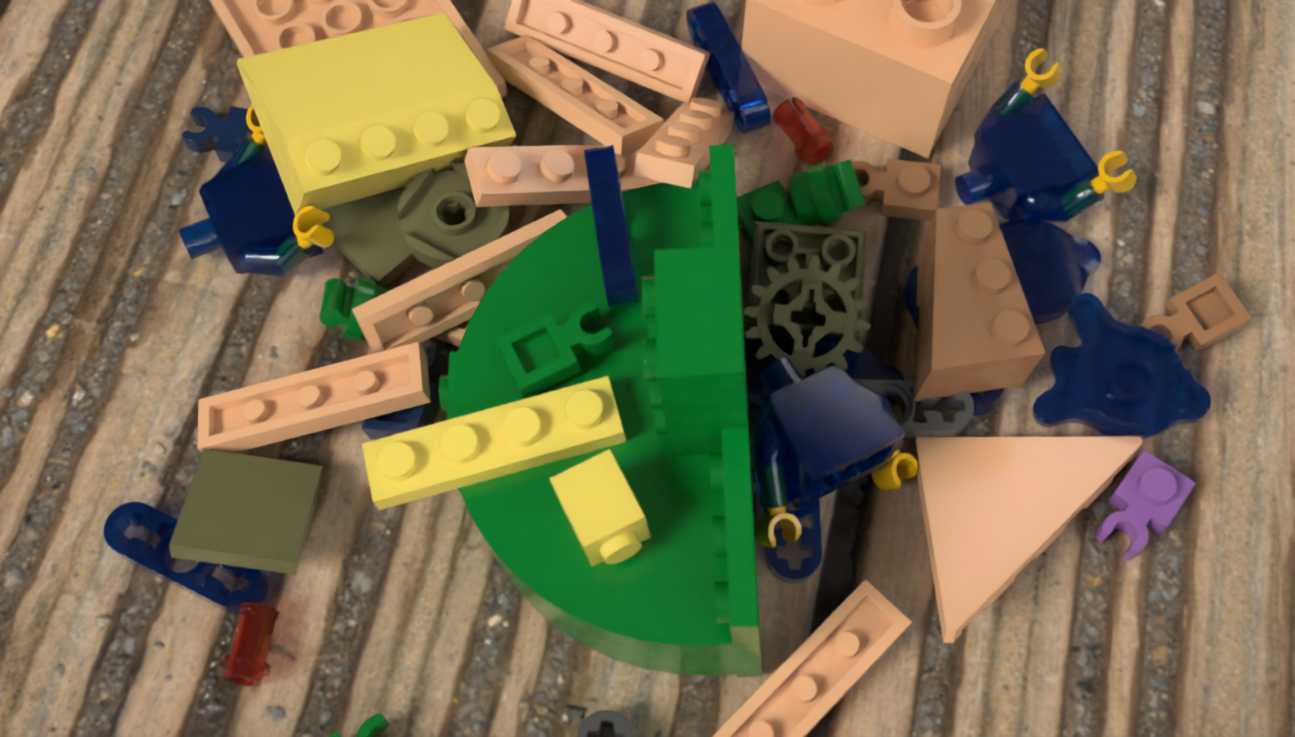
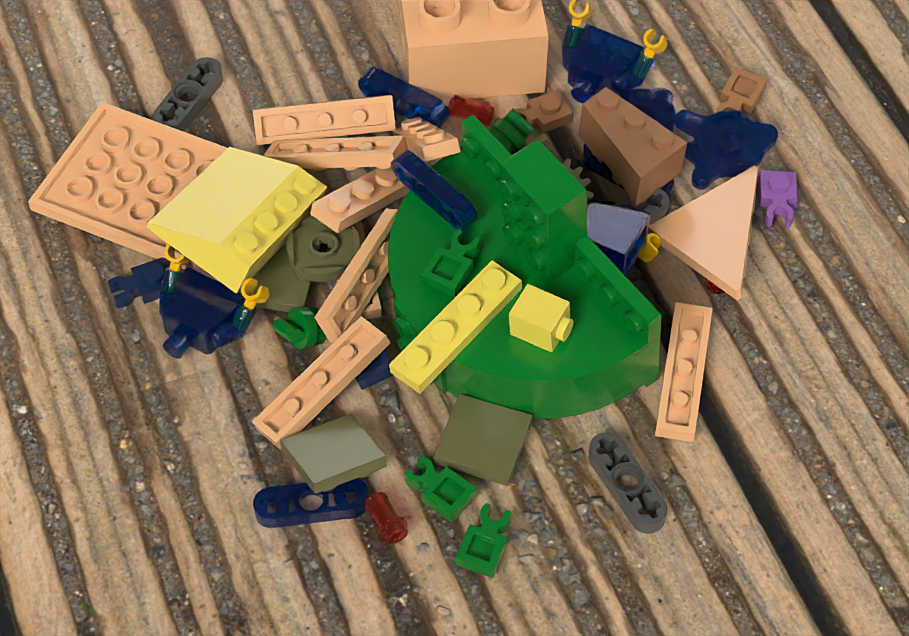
camera: 35 degrees left, 10 degrees down
none -> green plate [404,456,477,523]
none -> olive tile [434,394,533,486]

